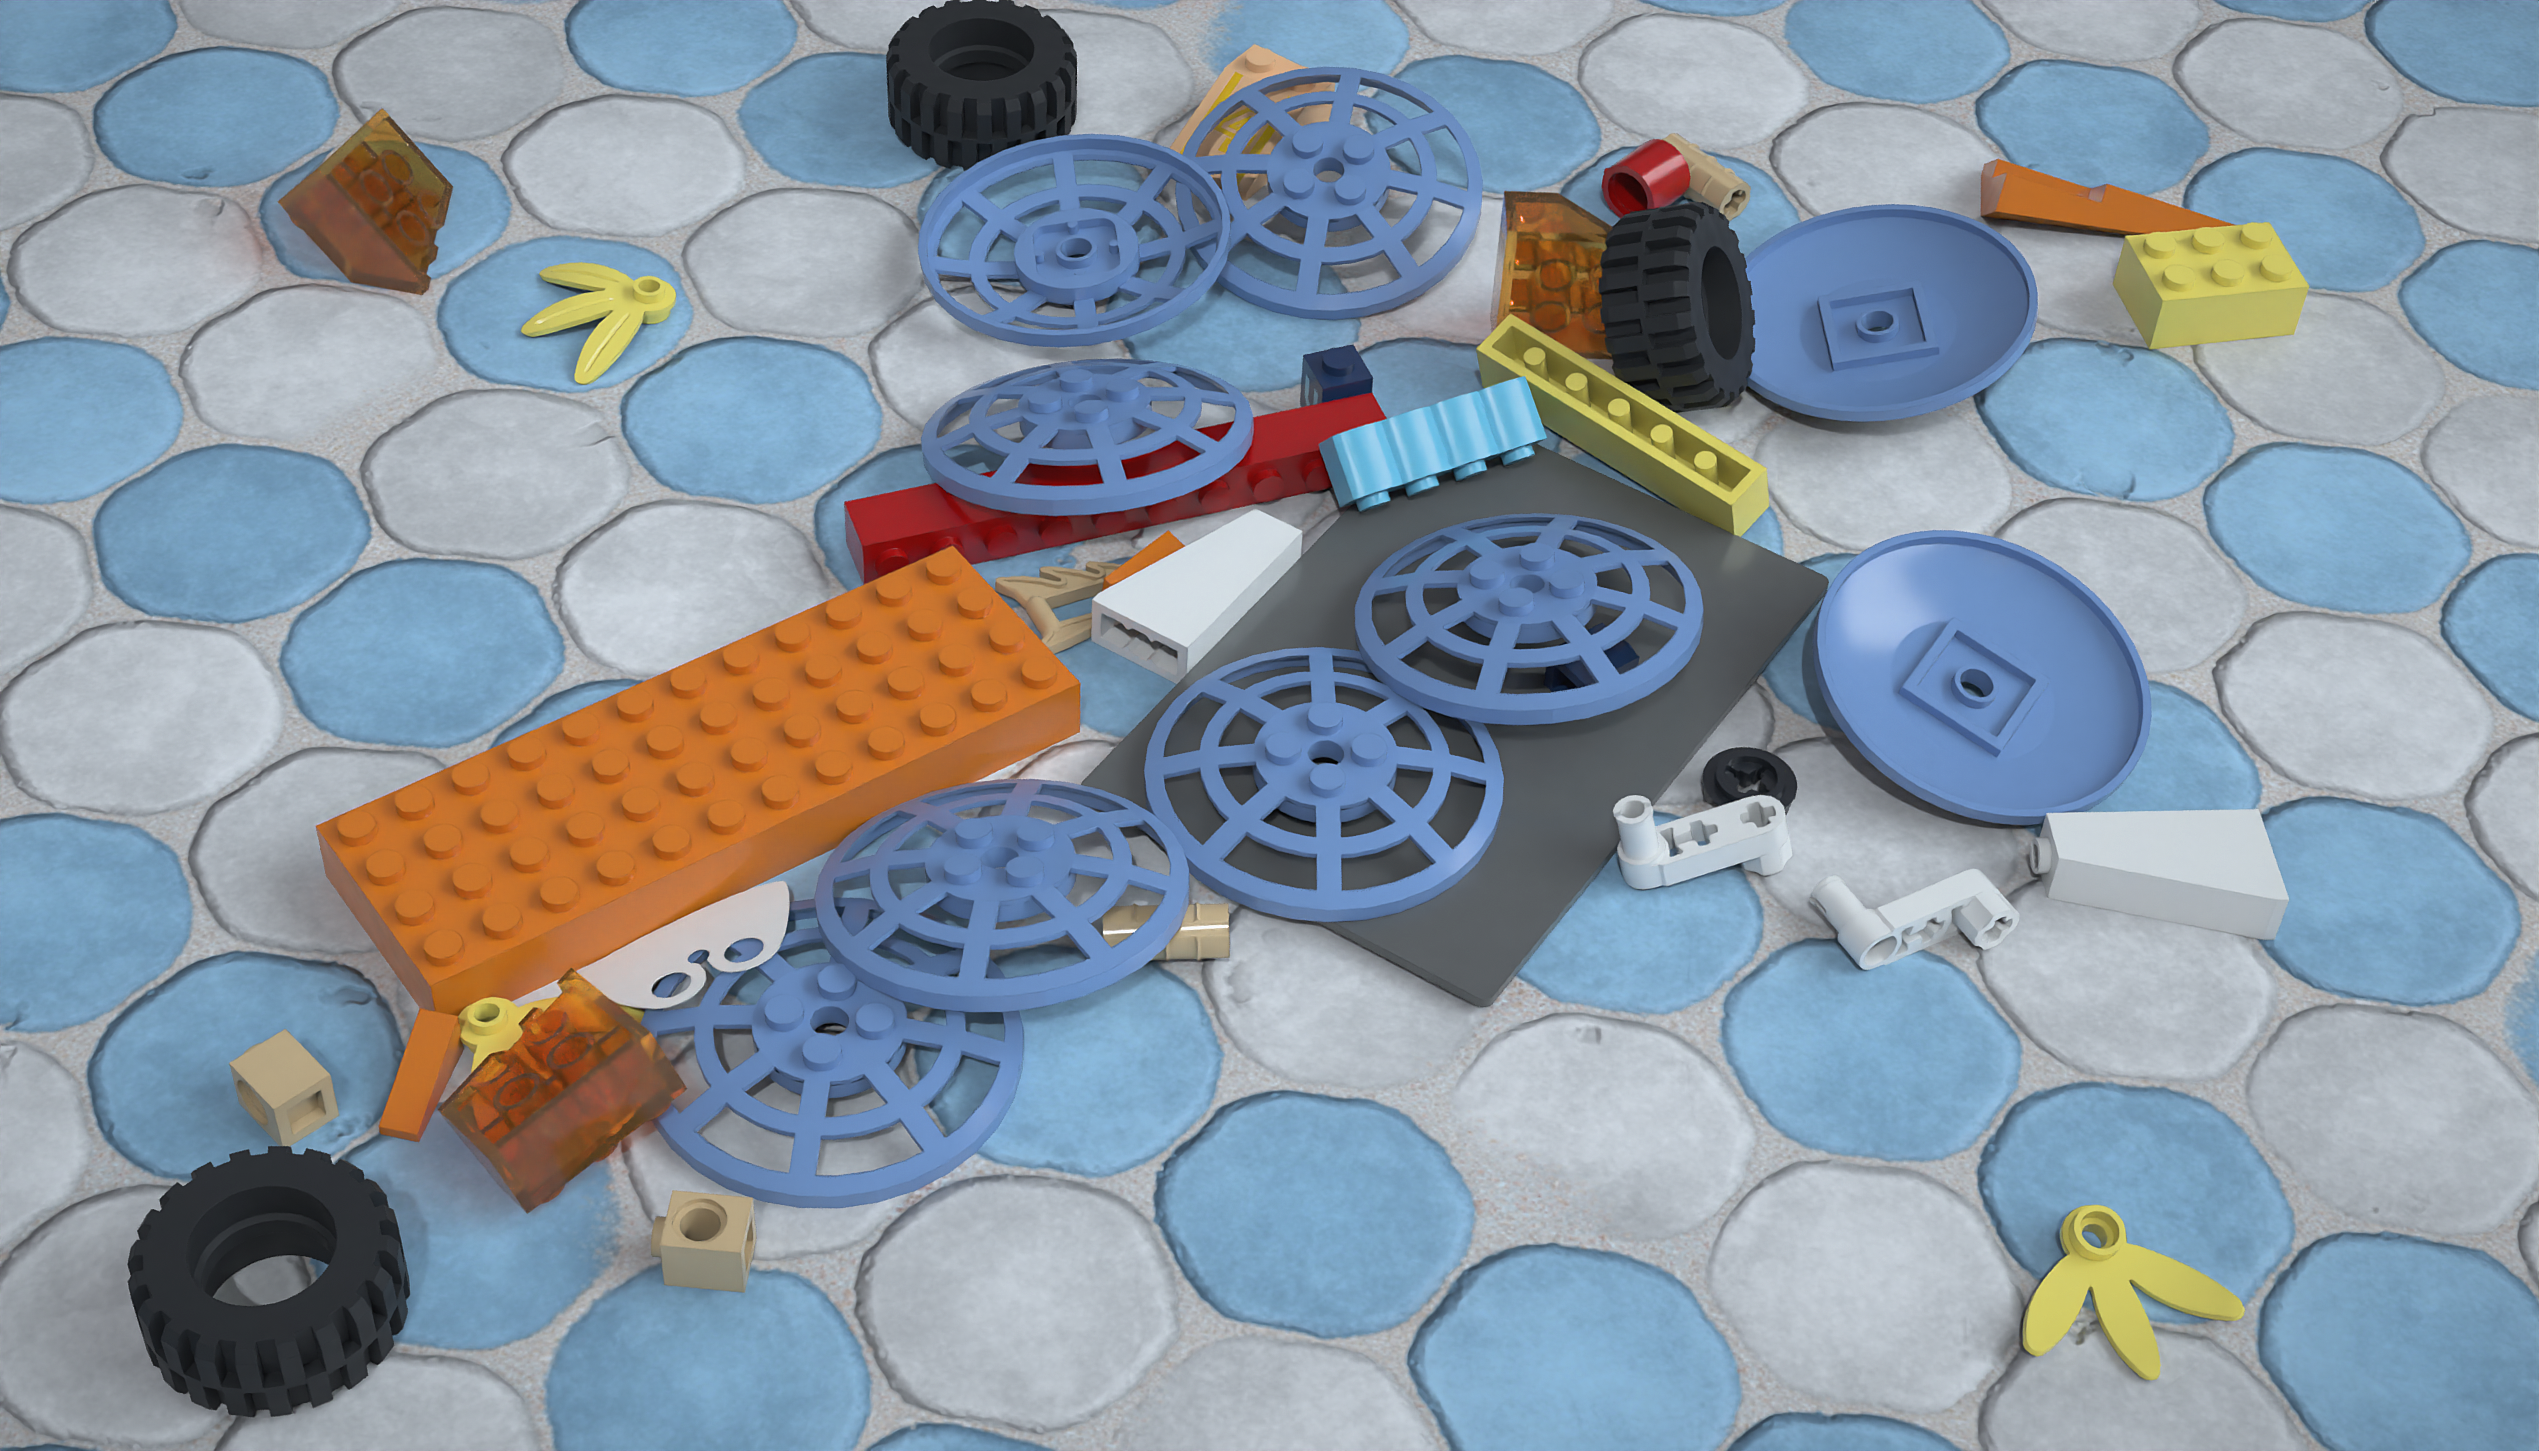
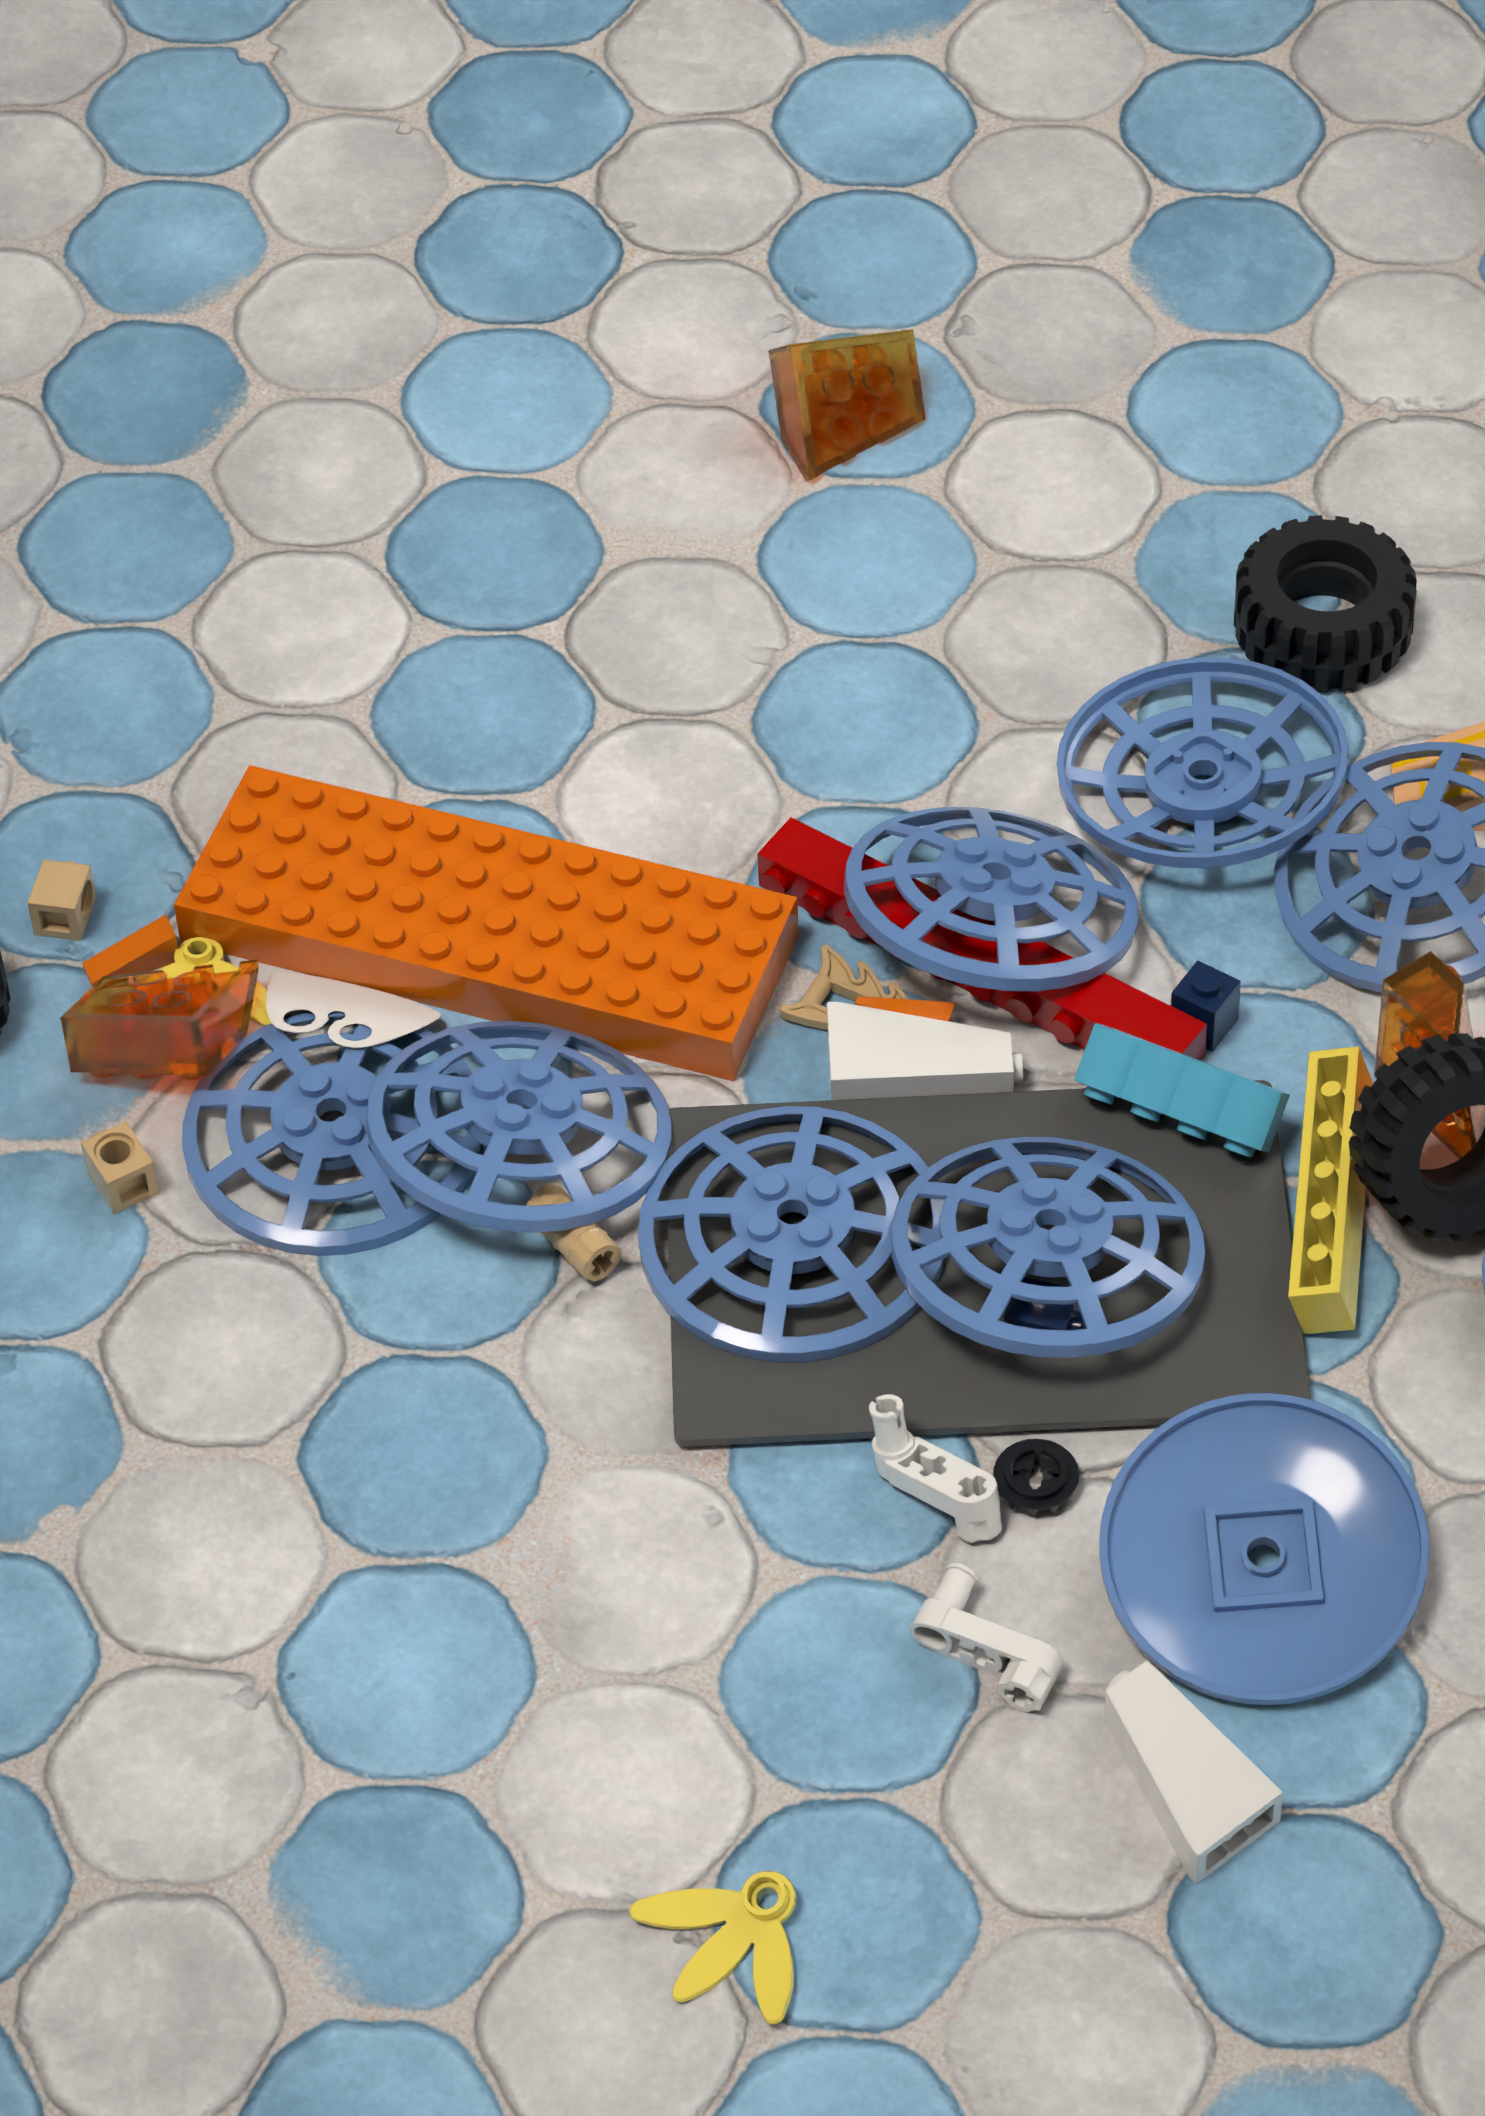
camera: 60 degrees right, 5 degrees up
light yellow plant [521,262,676,385] -> none

